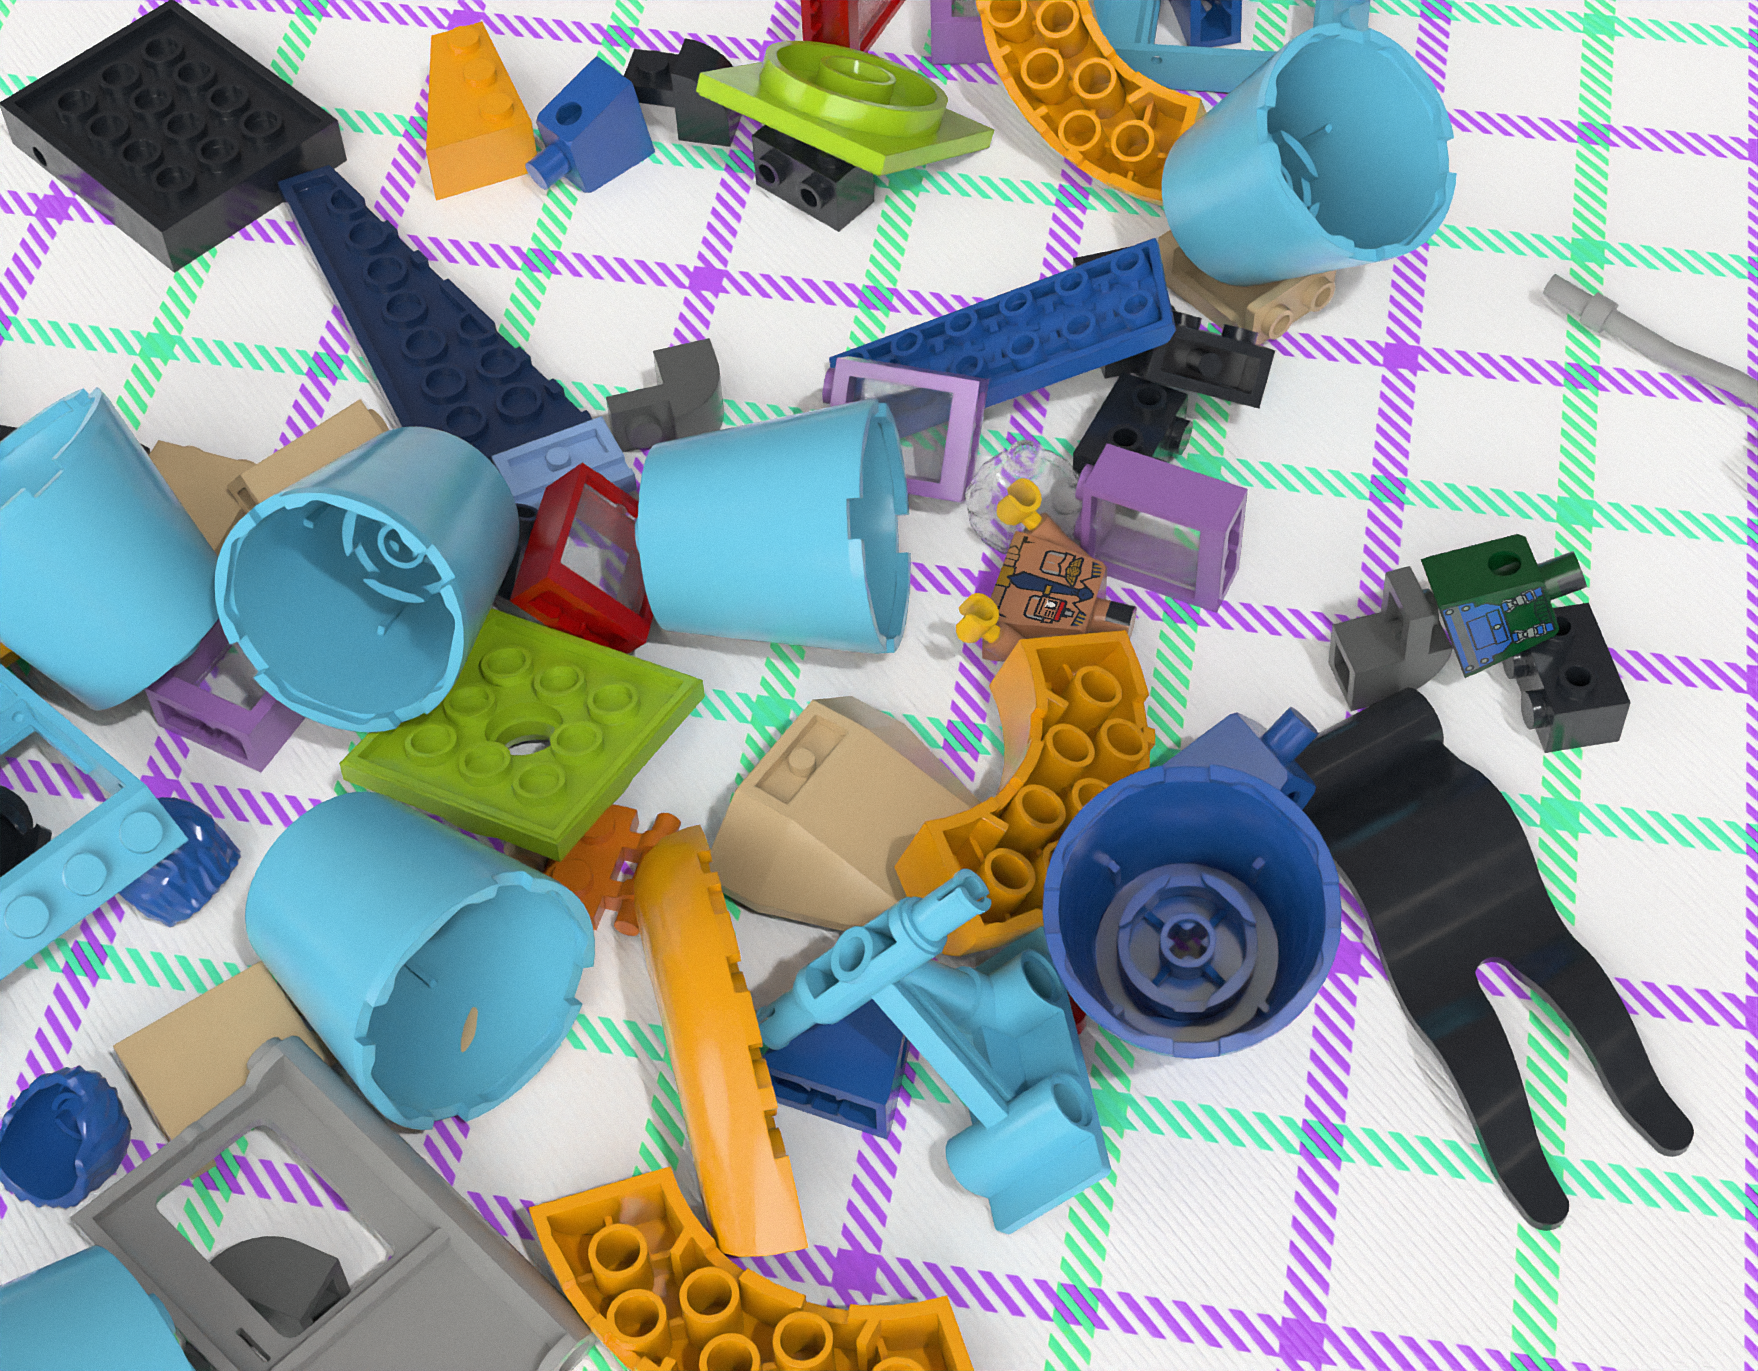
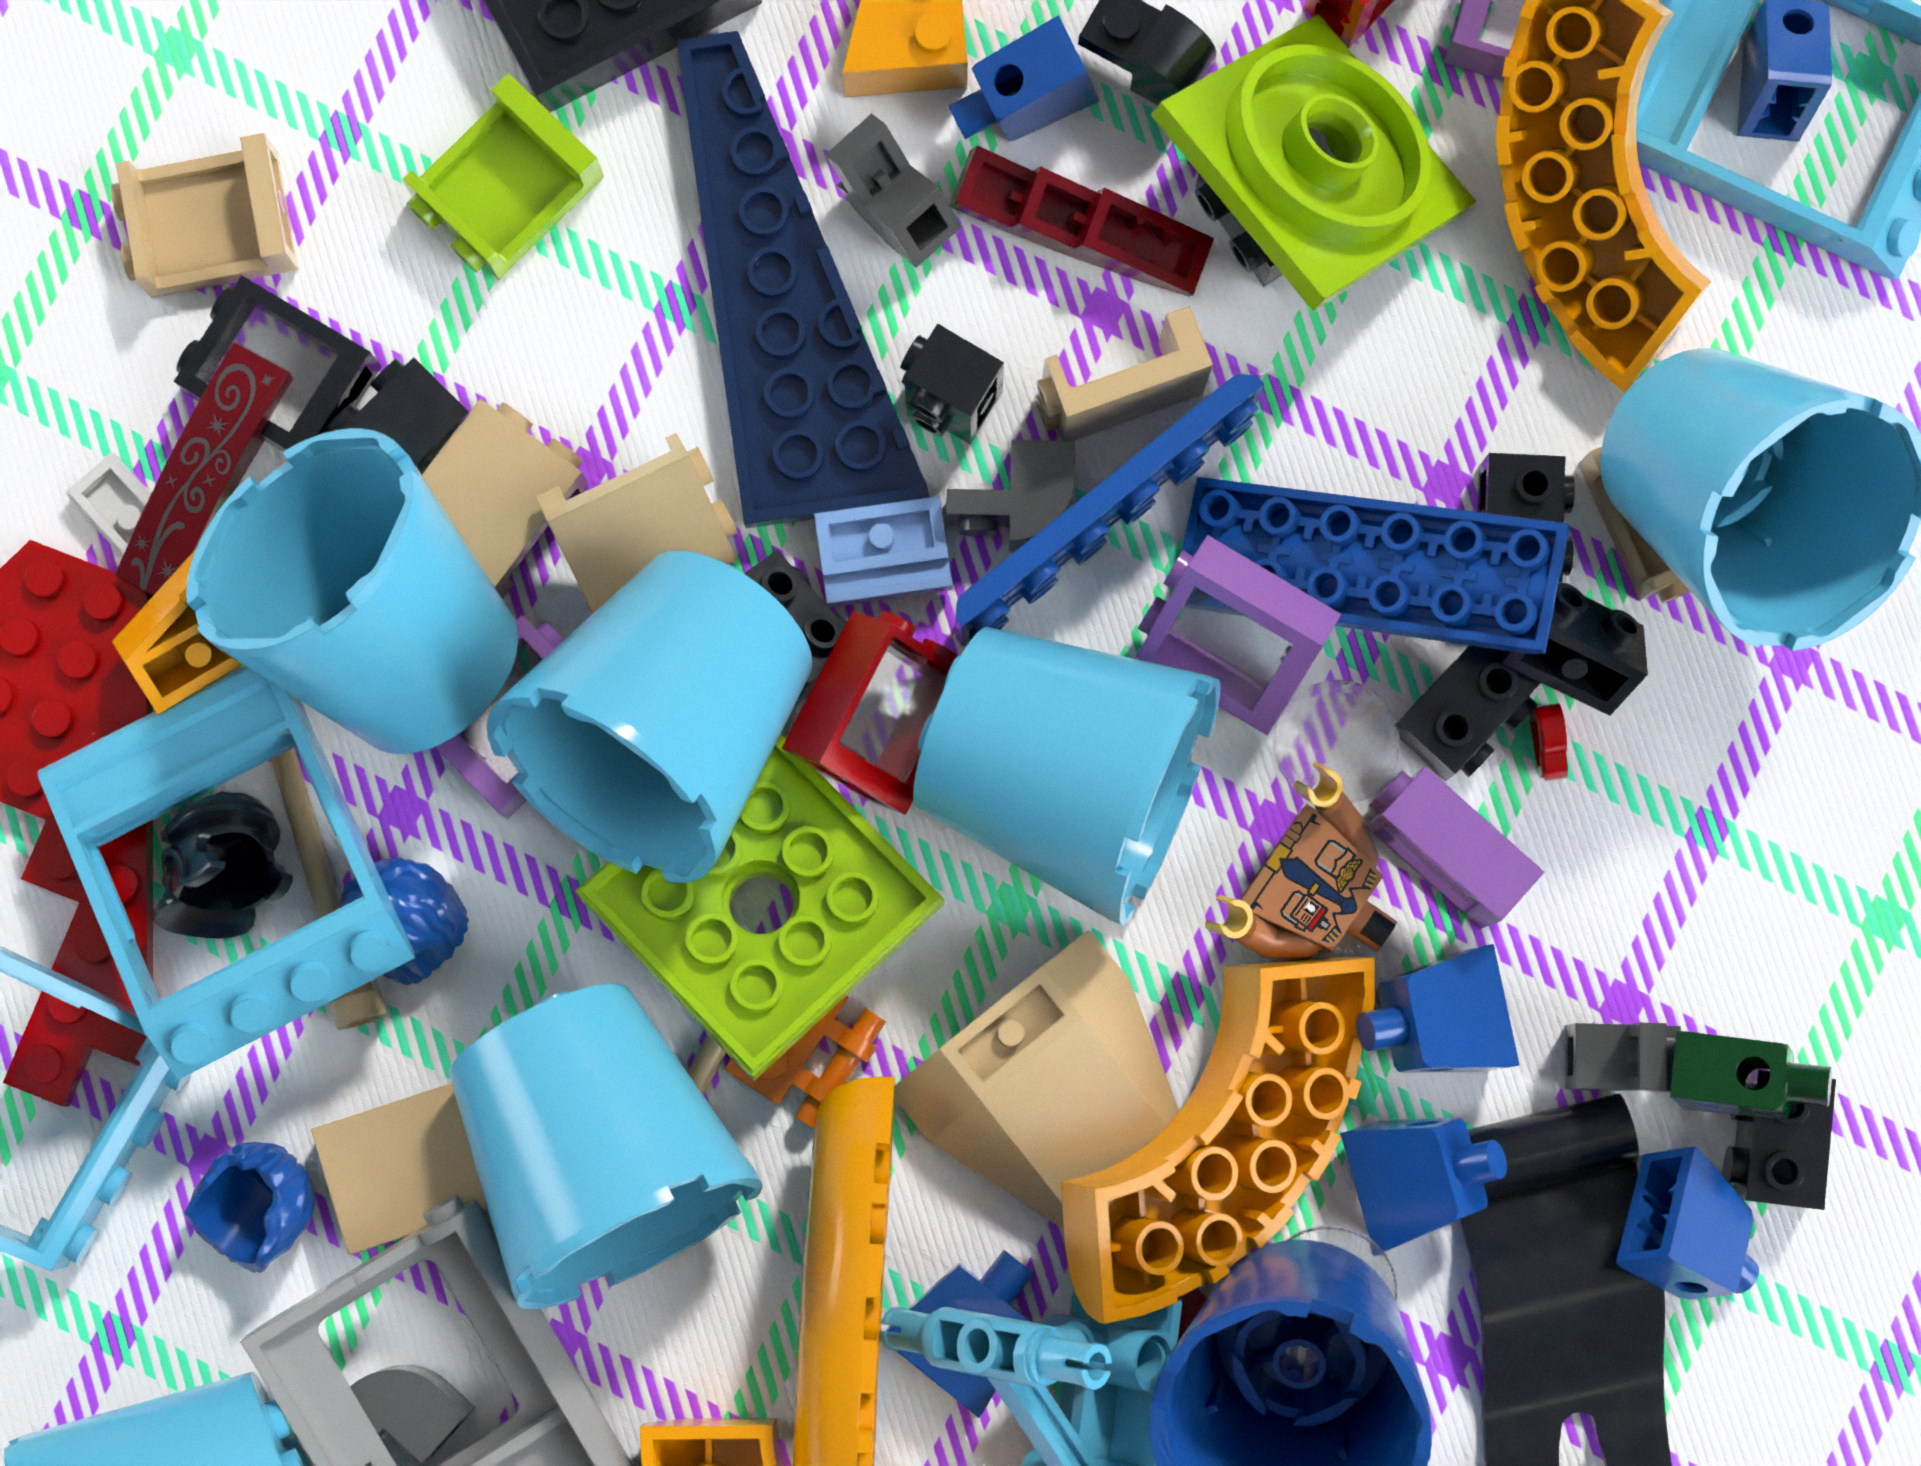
camera: 15 degrees right, 30 degrees up
none -> tan piece [271,747,387,1030]
none -> lime panel [402,73,604,280]
none -> dark grey brick [825,113,962,268]
none -> black brick [900,323,1004,445]
none -> dark red slope [949,145,1214,297]
none -> blue plate [955,374,1264,646]
none -> tan panel [1034,305,1213,441]
none -> blue torso [1356,944,1520,1073]
none -> red tile [1529,703,1568,781]
none -> blue torso [1616,1146,1759,1300]

